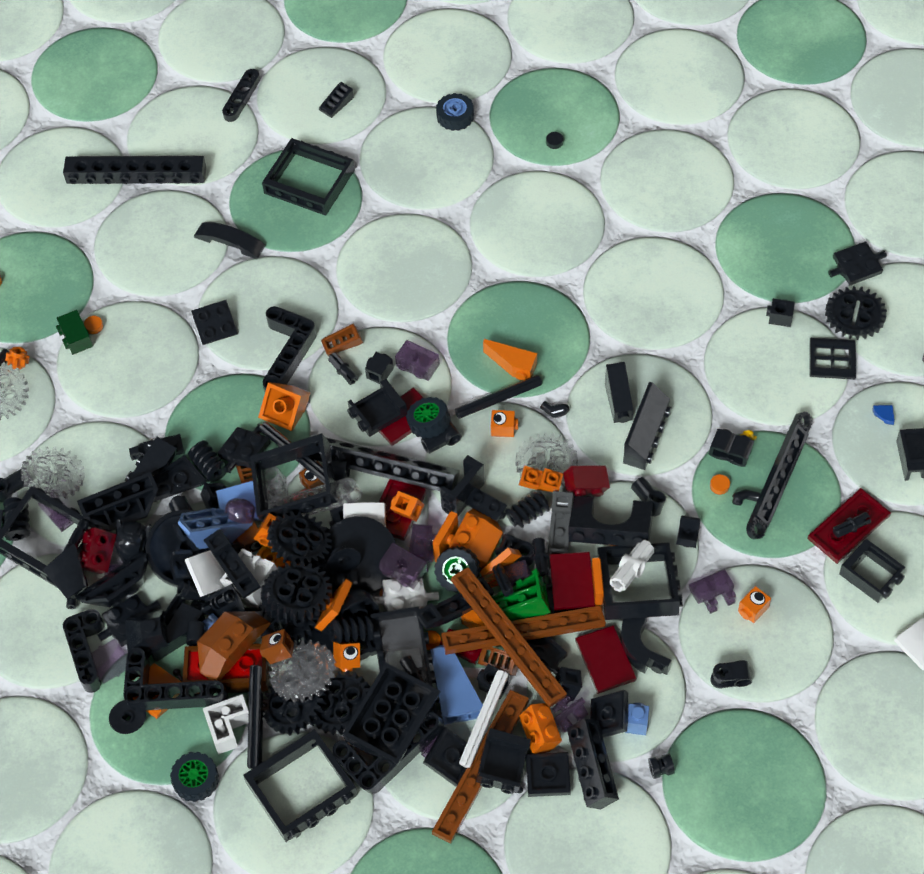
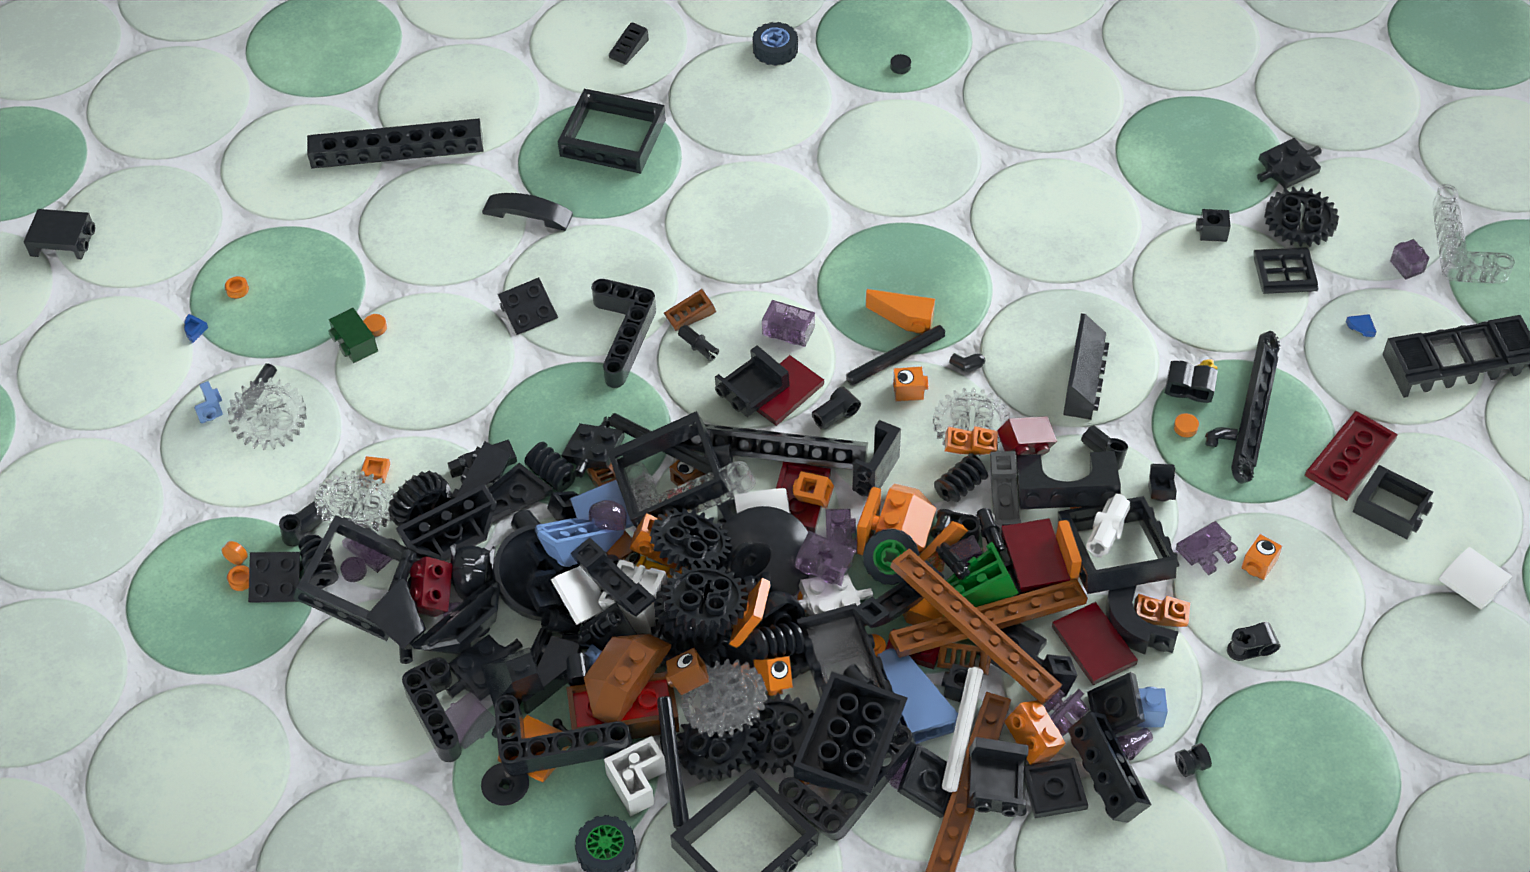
camera: 10 degrees left, 5 degrees down
orange gear [5,347,30,370] -> none
black beam [222,69,260,122] -> none
orange slope [258,382,310,431] -> none
black brick [365,352,393,384] -> none
black wheel [406,397,451,439] -> none
black hinge [465,487,507,522] -> none
black slope [605,362,633,423] -> none
black axle [833,512,871,538] -> none
none -> clear purple tile [340,557,367,582]
none -> orange tile [360,456,390,483]
none -> black gear [388,470,452,527]
none -> clear purple cone [1117,727,1153,760]
none -> orange slope [1134,594,1190,627]

